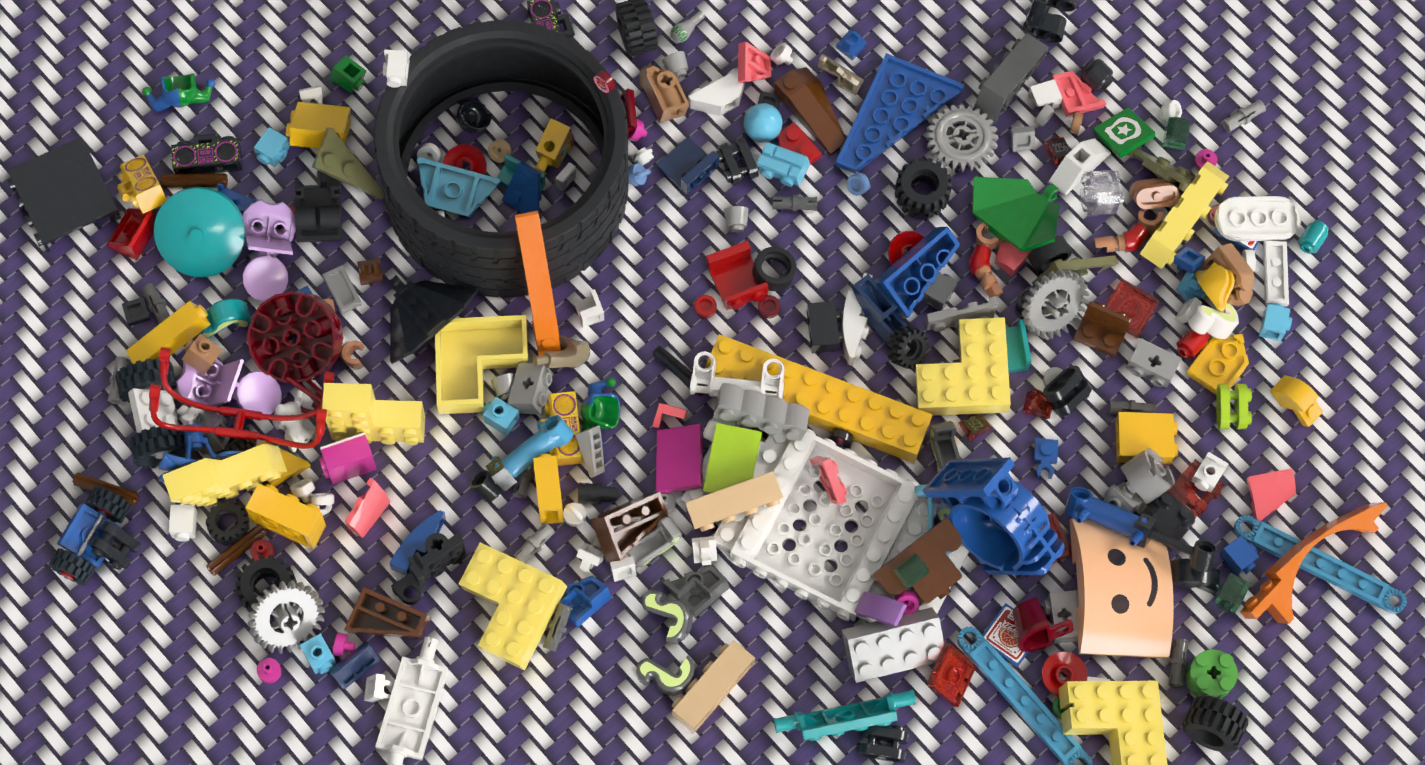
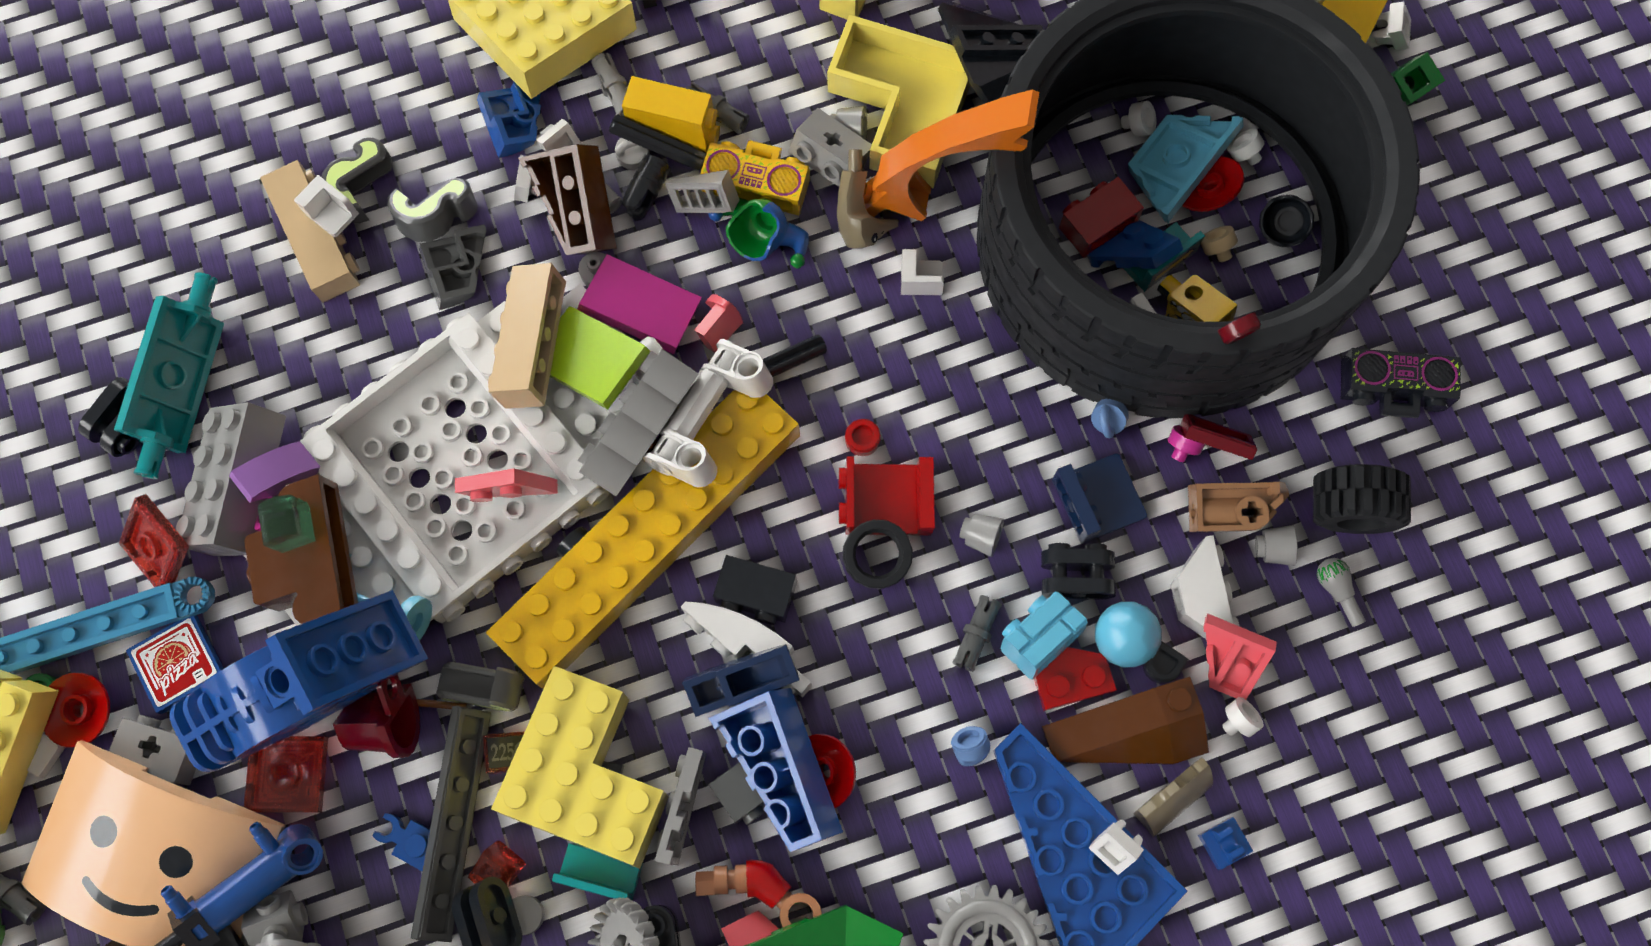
camera: 120 degrees right, 5 degrees up
white brick [383,50,410,88] -> none
dark azure piece [470,415,573,502] -> none
medium azure brick [482,397,520,436] -> none
dark grey pin [543,603,573,652] -> none
light grey animal [627,517,682,567] -> none
white plate [633,147,654,165] -> none
white tile [692,536,717,566] -> none
dark red tile [758,295,780,319] -> none
black tyre [886,325,930,369] -> none
black tyre [894,157,952,219] -> none
dark red container [1012,597,1074,652] -> none
none -> white panel [294,175,359,237]
none -> dark grey tile [411,706,491,942]
none -> black axle [609,114,706,170]
none -> red brick [1059,177,1144,258]
none -> white tile [1089,820,1144,875]

